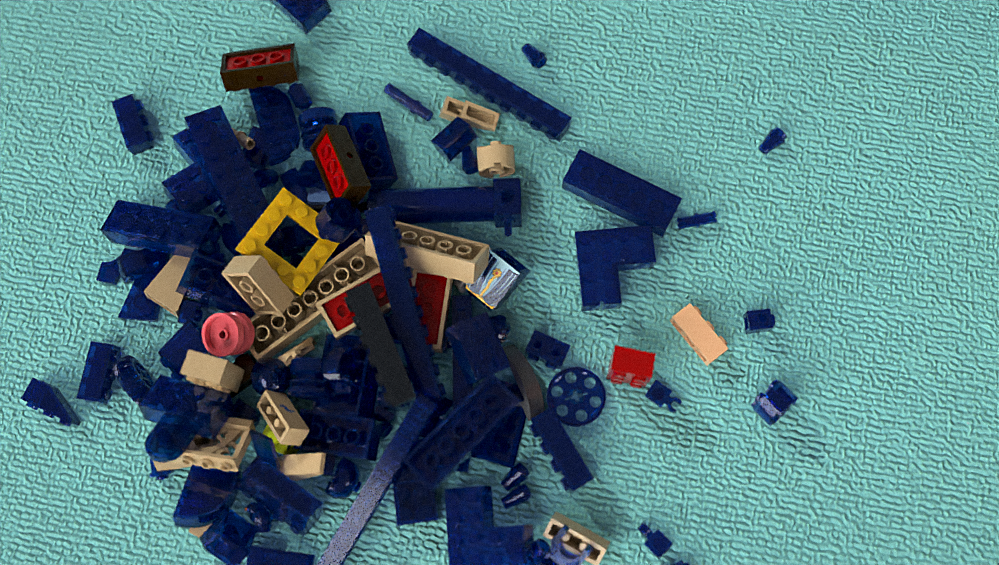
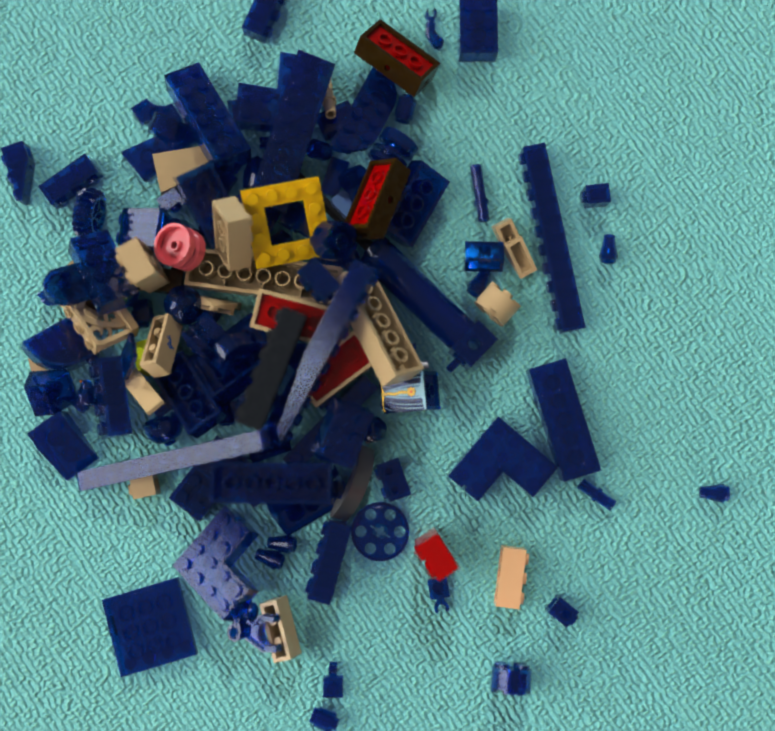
camera: 40 degrees right, 10 degrees up
none -> tan brick [128,475,161,500]
none -> clear blue brick [297,256,343,305]
none -> clear blue arm [425,8,444,49]
none -> clear blue brick [580,183,611,209]

